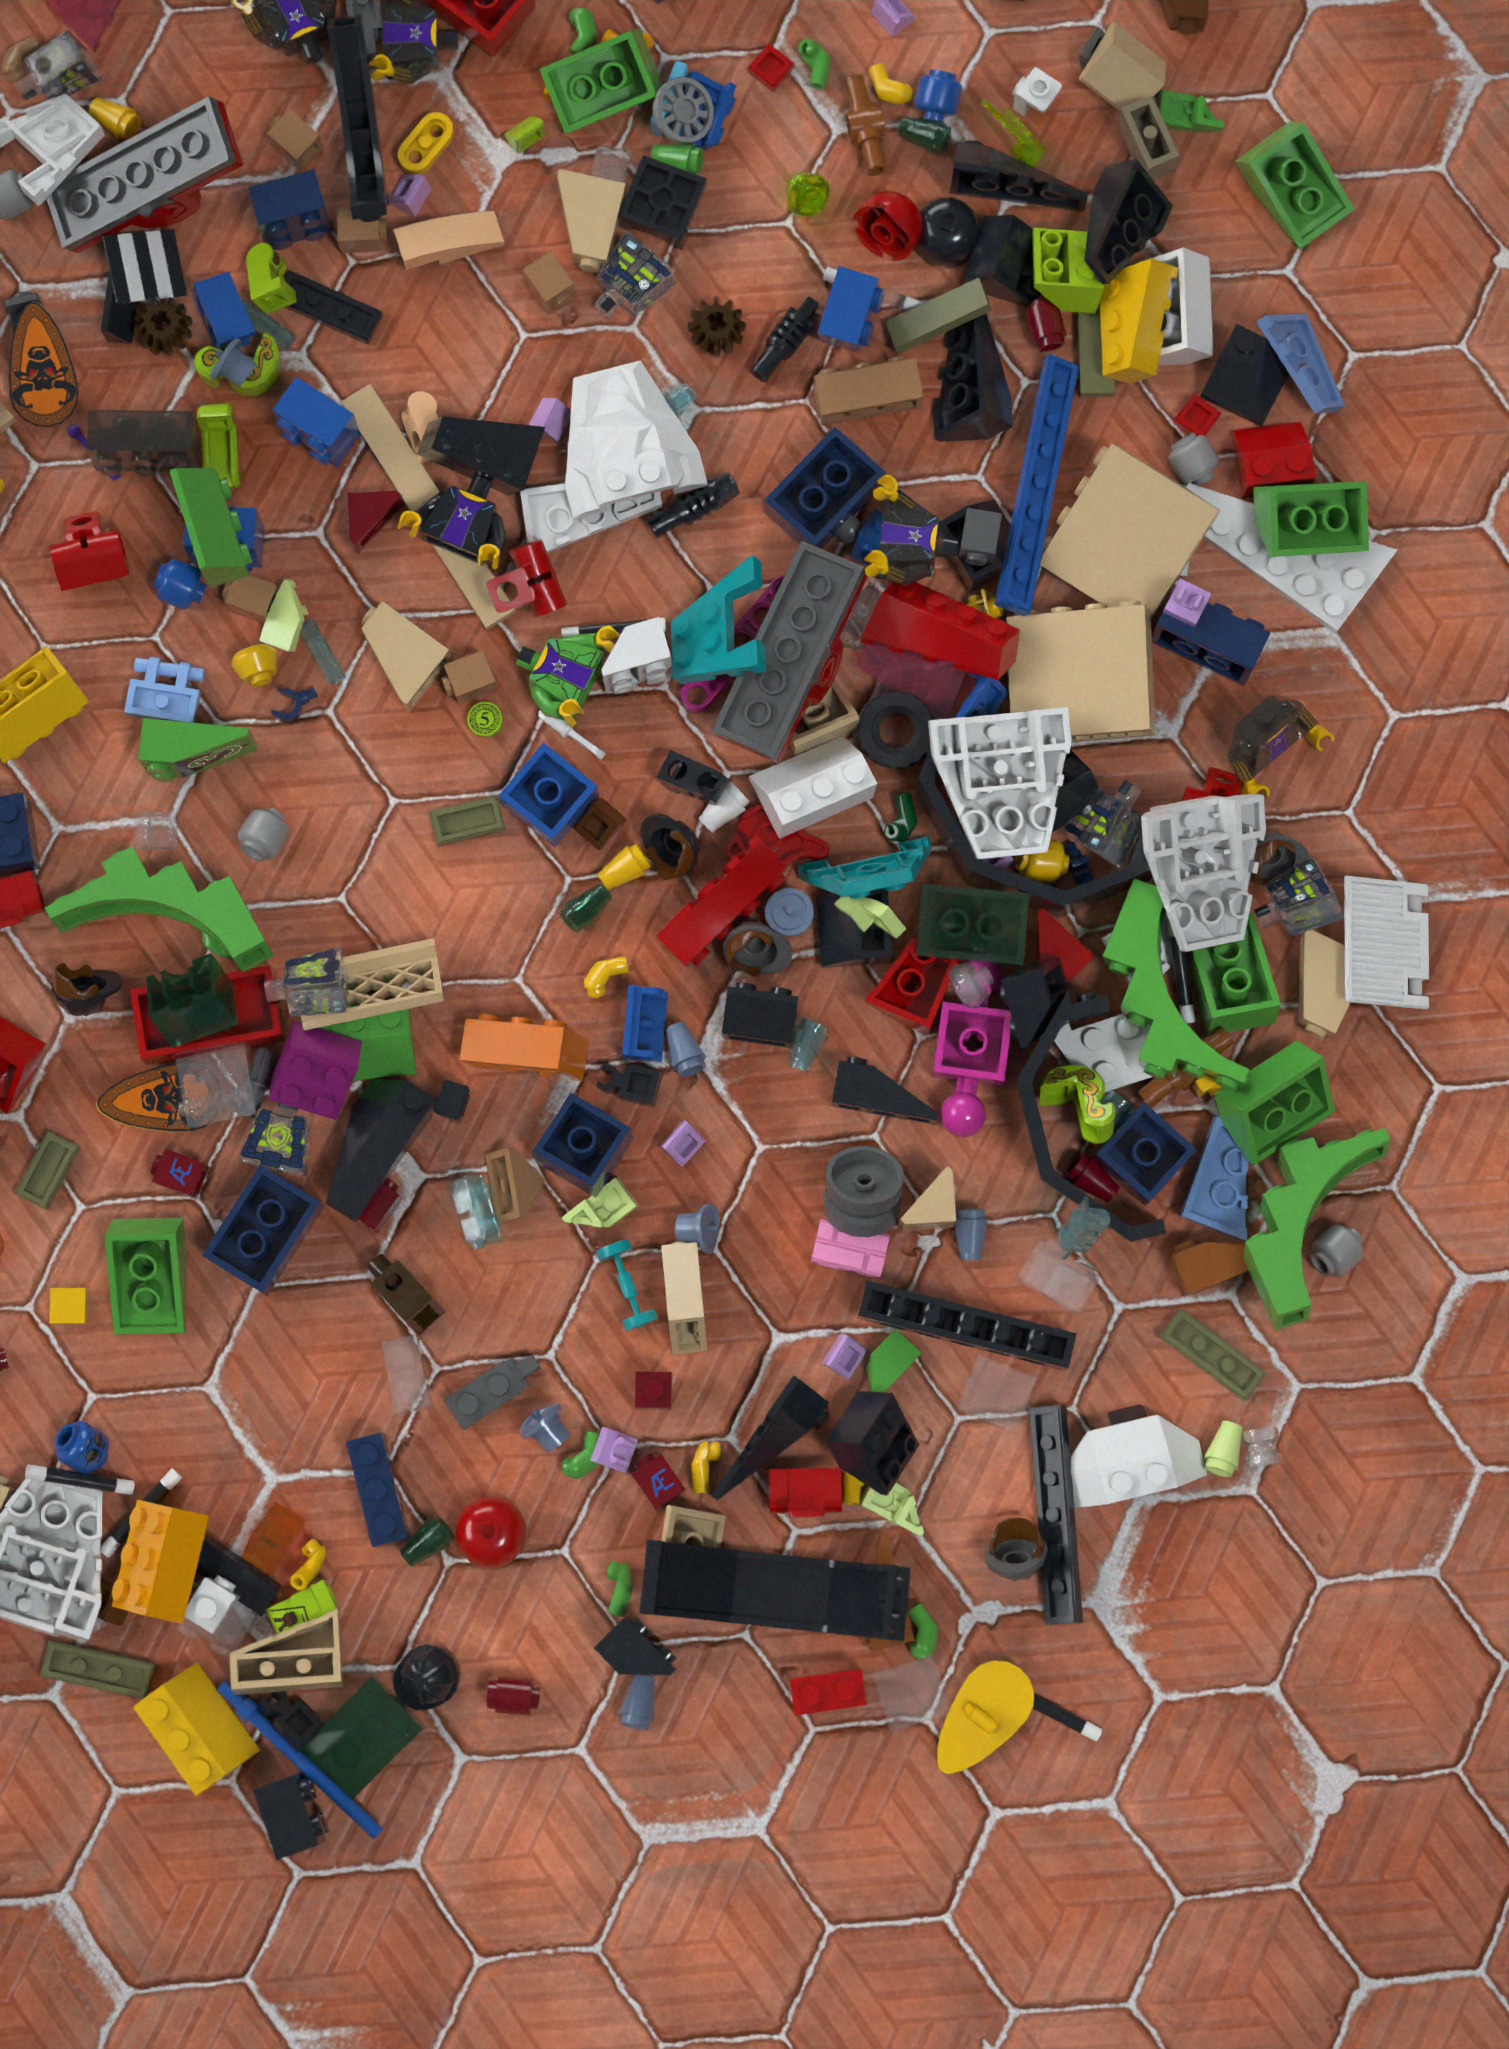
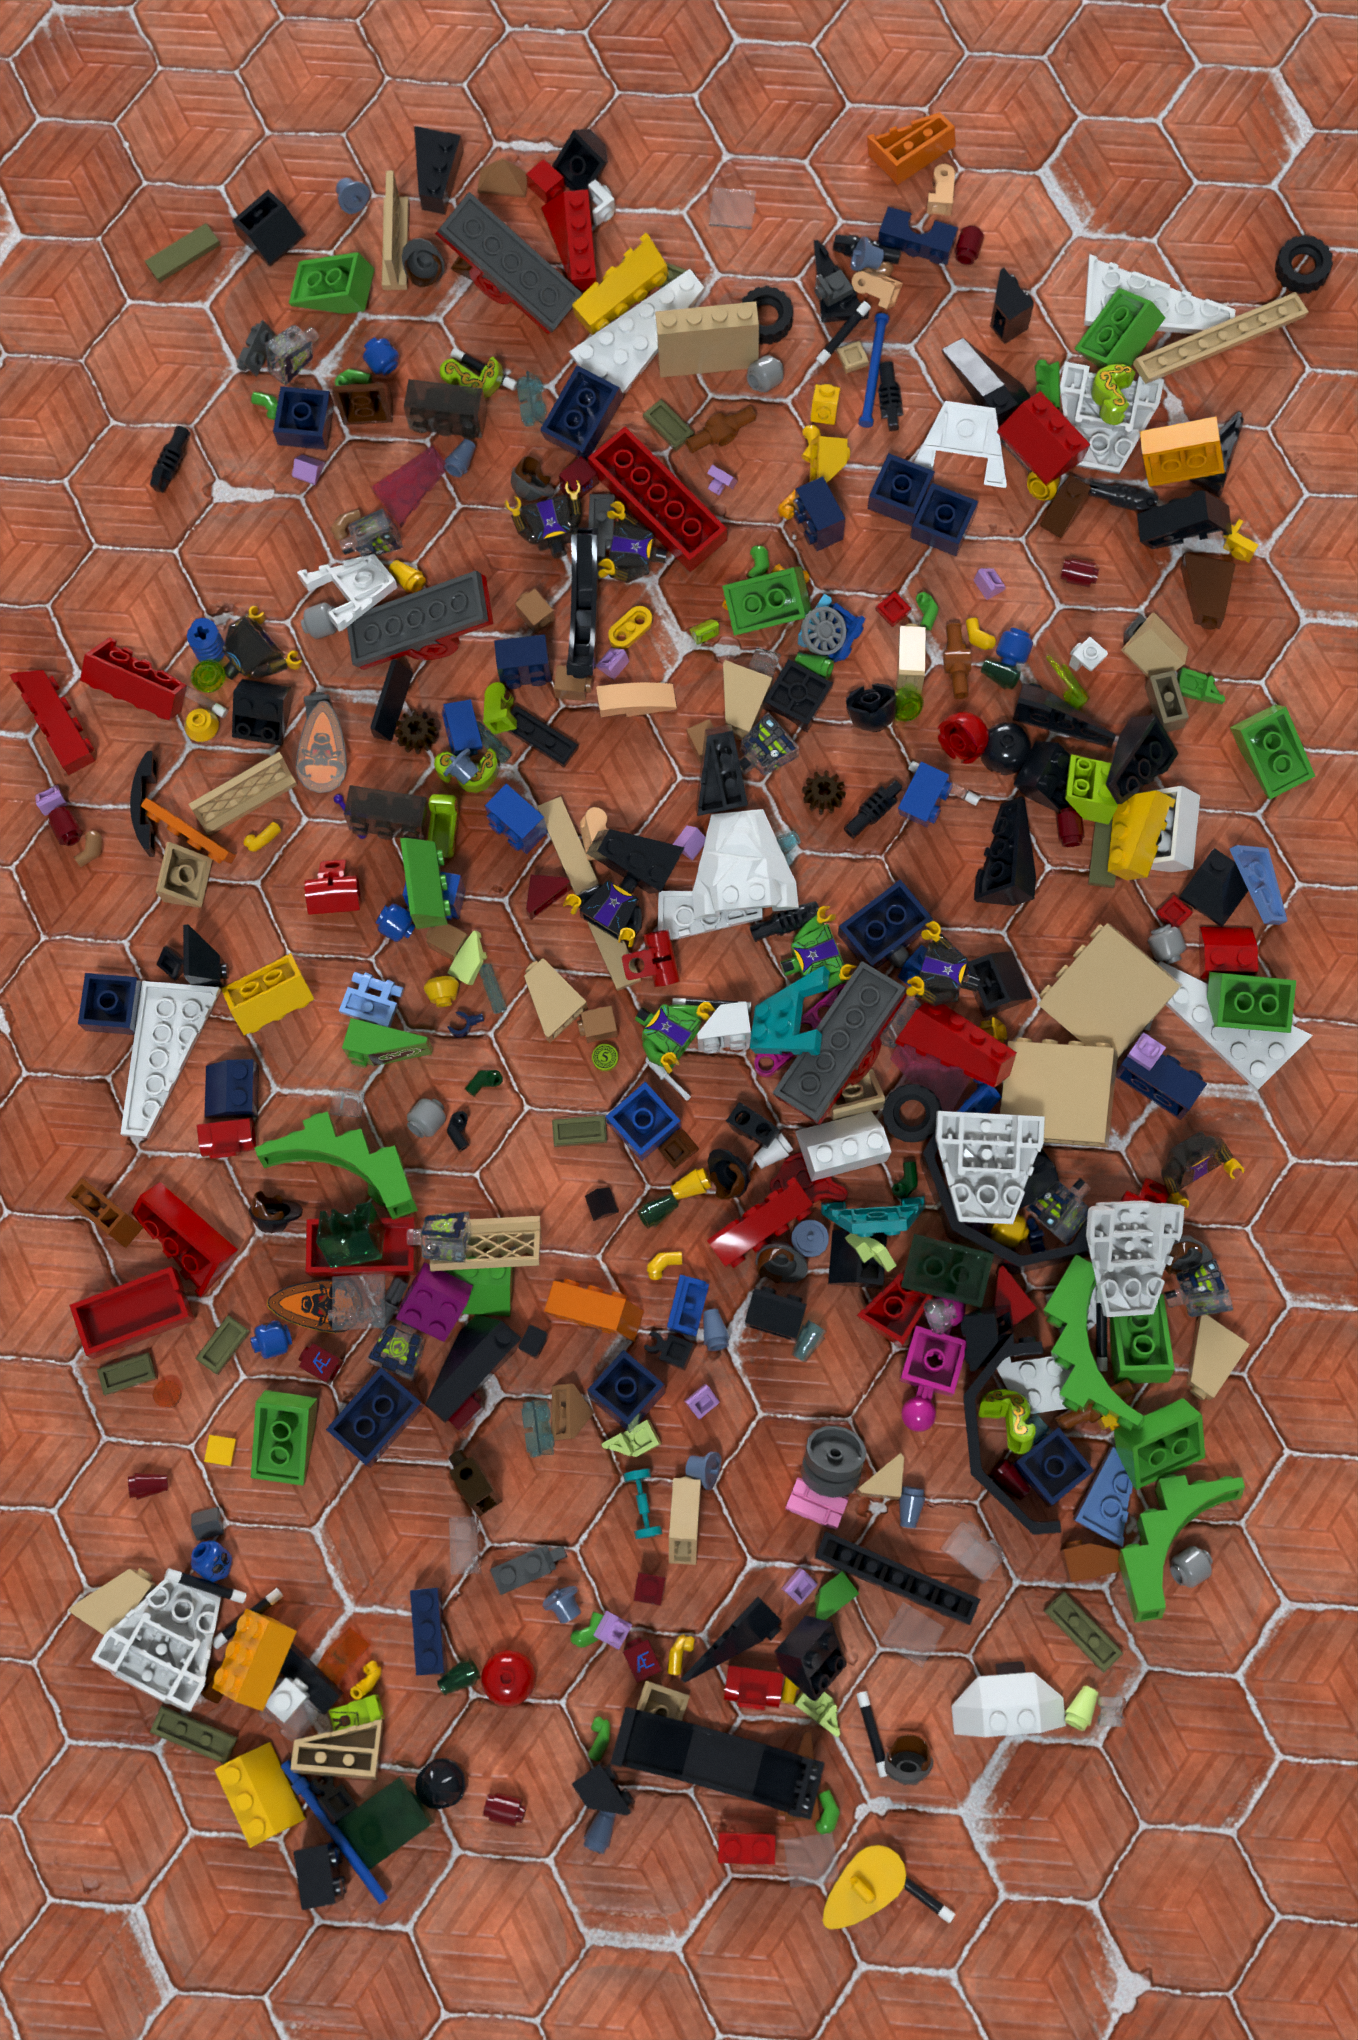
camera: 15 degrees right, 5 degrees down
sticker [103,229,188,303] -> none
medium nougat brick [813,356,923,425] -> none
black slope [831,1057,938,1125] -> none
olive tile [886,278,992,354] -> none
dark grey brick [959,508,1002,566] -> none
blue tile [994,353,1079,617] -> none
black tile [1029,1405,1083,1625] -> none
clear light blue hinge [1057,1197,1110,1260] -> none
white window [1344,876,1429,1010] -> none
none -> dark grey slope [191,1507,225,1541]
none -> blue head [250,1320,292,1359]
none -> black arm [447,1111,470,1152]
none -> dark green arm [464,1070,503,1097]
none -> black slope [585,1187,619,1221]
none -> black wedge [696,724,748,816]
none -> torso [780,906,856,989]
none -> black cylinder [846,683,898,732]
none -> black bar [856,1691,888,1777]
none -> slope [896,624,926,694]

